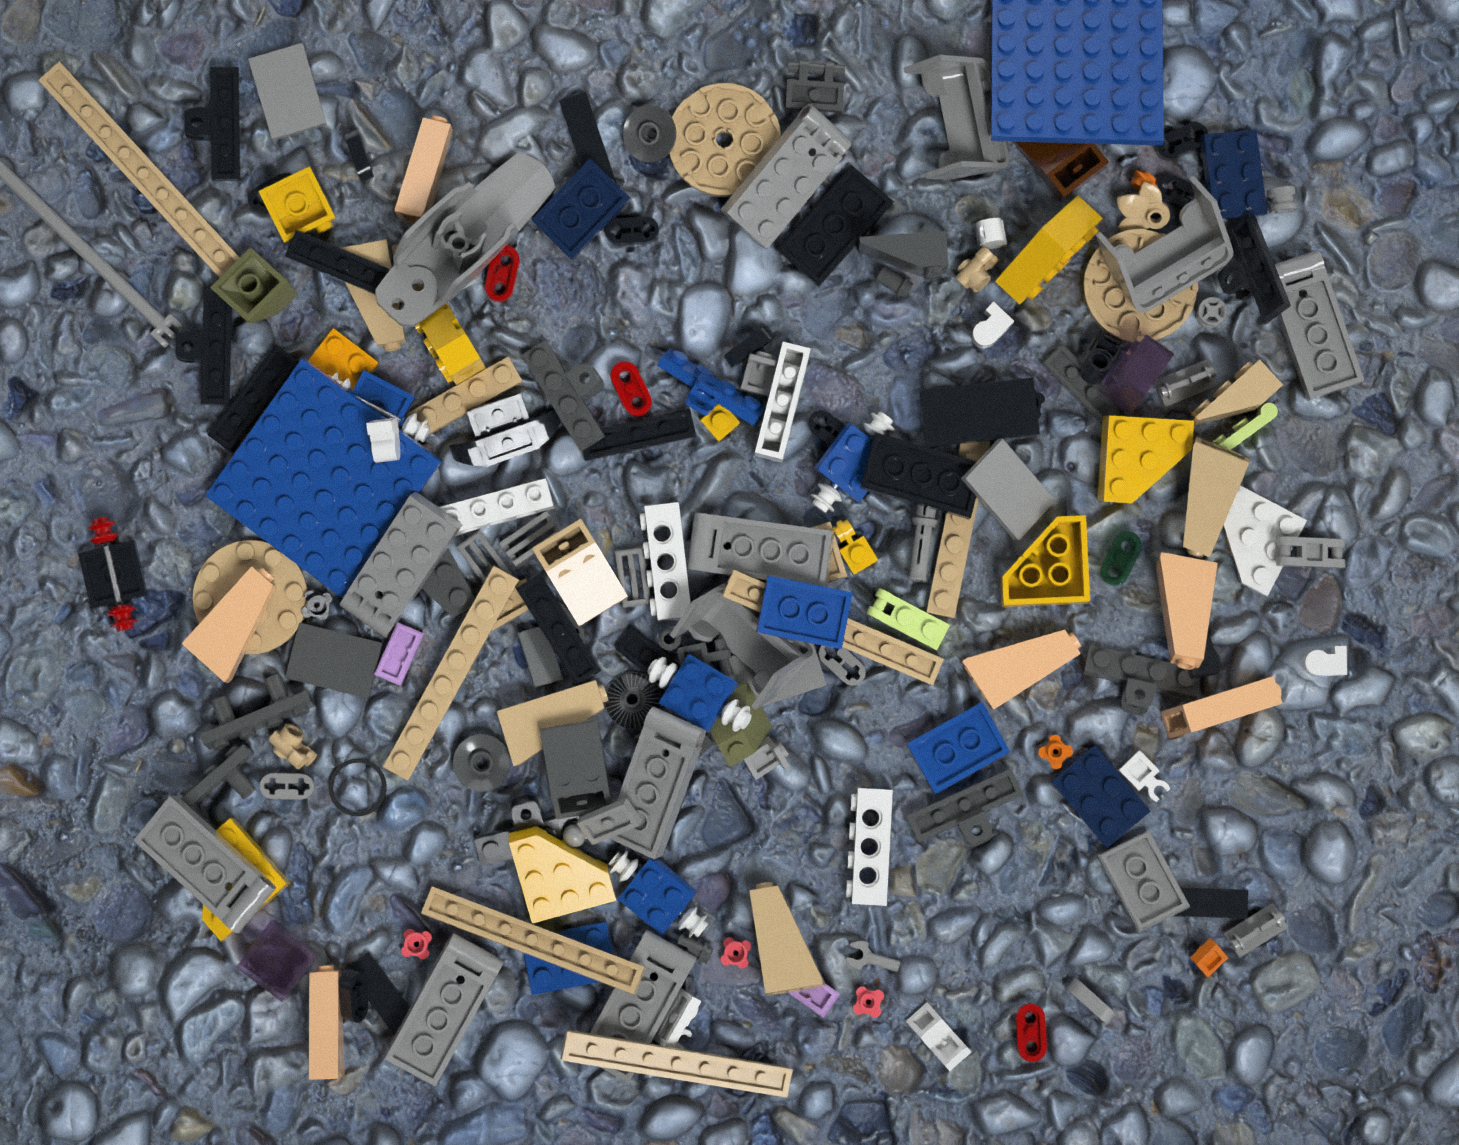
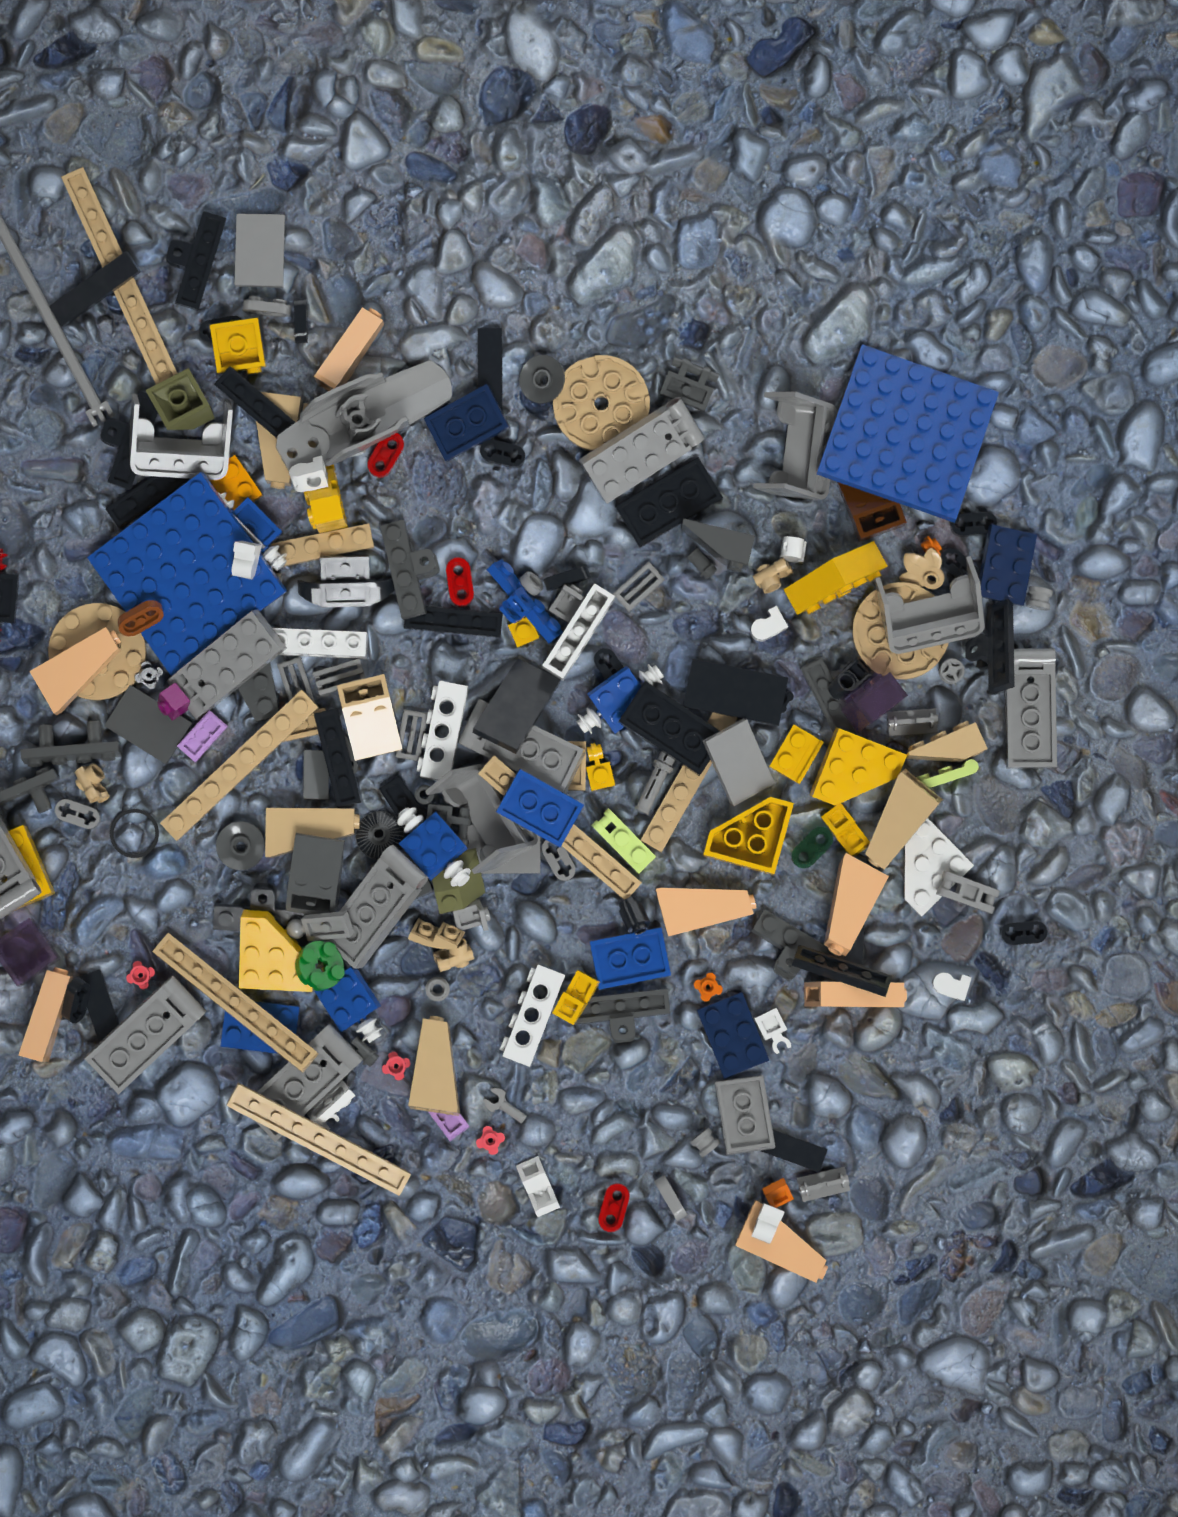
camera: 15 degrees right, 0 degrees up
none -> black tile [49,251,141,327]
none -> dark orange plate [118,600,164,636]
none -> light grey windscreen [130,394,233,480]
none -> magenta plate [157,683,190,721]
none -> light grey plate [242,296,291,317]
none -> white leg [289,455,329,492]
none -> green plate [295,941,345,991]
none -> tan slope [408,919,465,949]
none -> light grey plate [425,977,450,1001]
none -> tan plate [433,938,474,972]
none -> black tile [472,658,561,754]
none -> light grey tile [520,571,543,596]
none -> yellow slope [552,970,600,1025]
none -> light grey tile [613,562,665,612]
none -> black brick [619,897,650,935]
none -> light grey wheel [690,1127,721,1158]
none -> light nougat slope [734,1200,828,1283]
none -> white leg [751,1203,785,1244]
none -> yellow plate [769,724,824,785]
none -> black tile [792,945,892,997]
none -> yellow slope [821,803,870,857]
none -> black beam [1000,921,1048,945]

